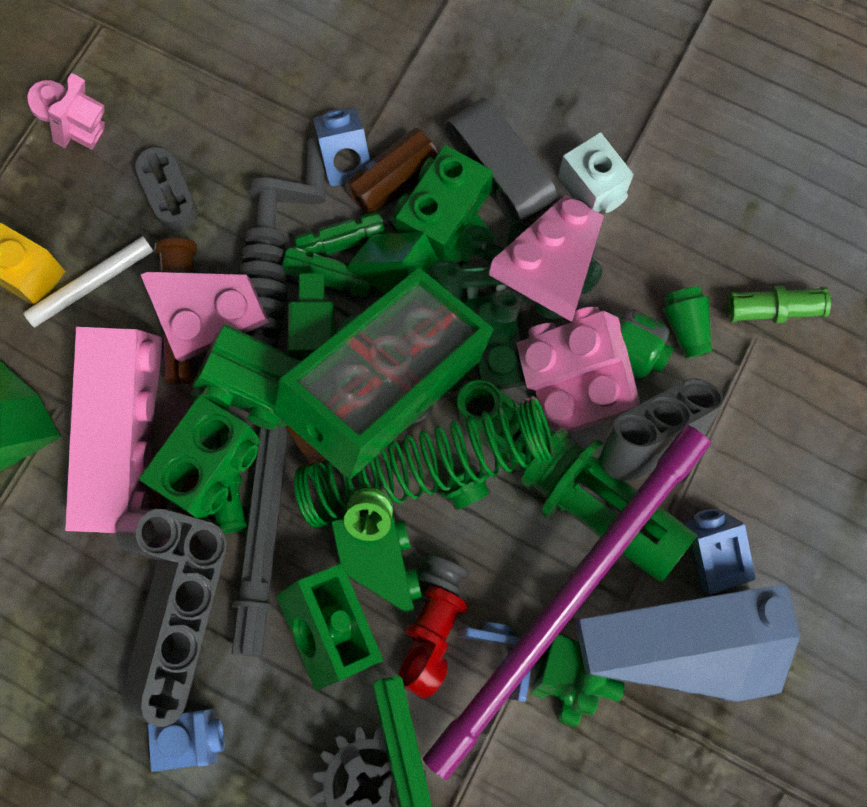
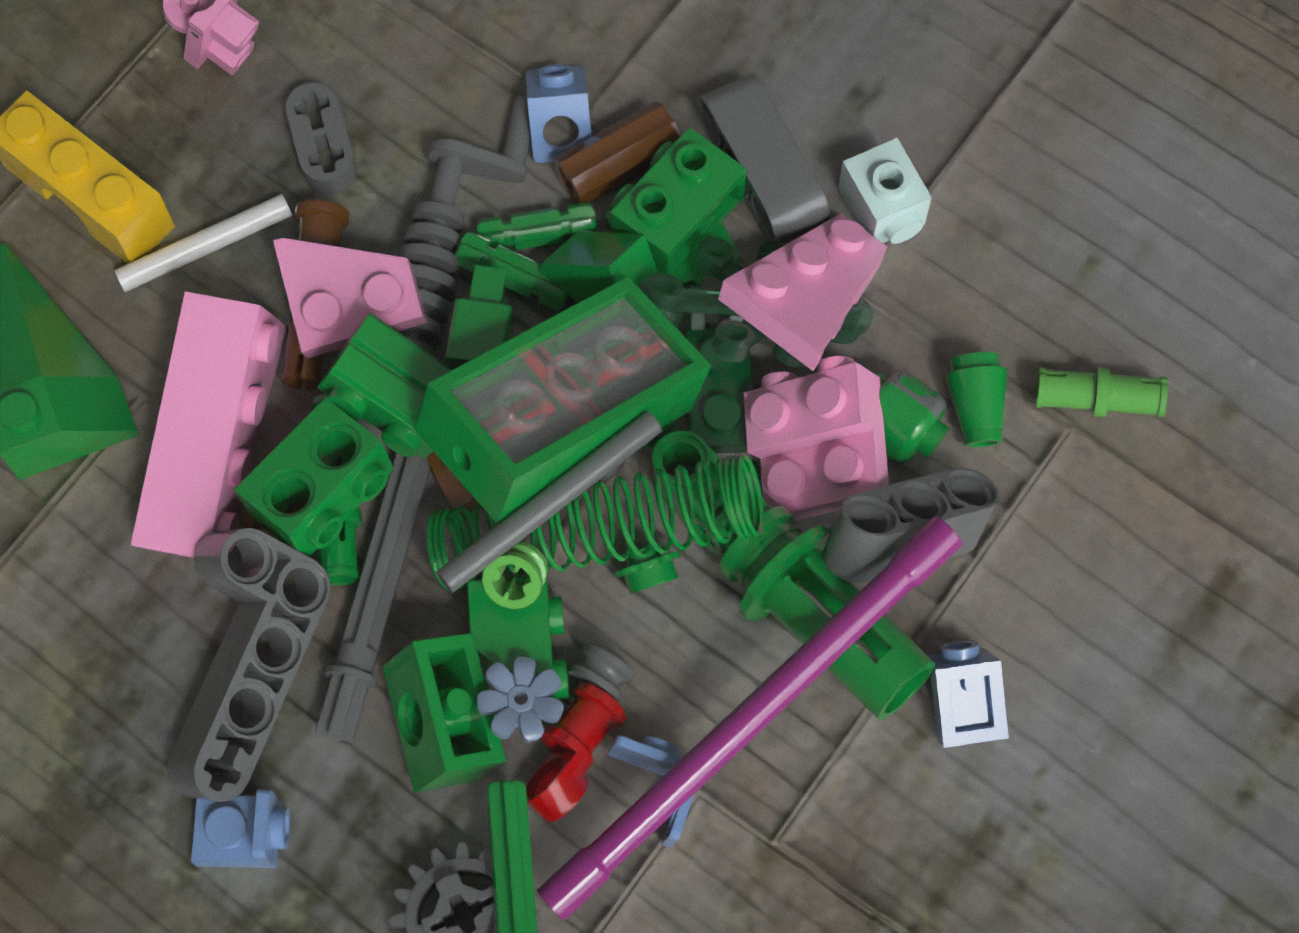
camera: 10 degrees right, 5 degrees down
green piece [530,635,625,728] -> none
sand blue wedge [575,584,800,702] -> none
none -> dark grey bar [436,411,662,593]
none -> sand blue plant [477,657,564,743]

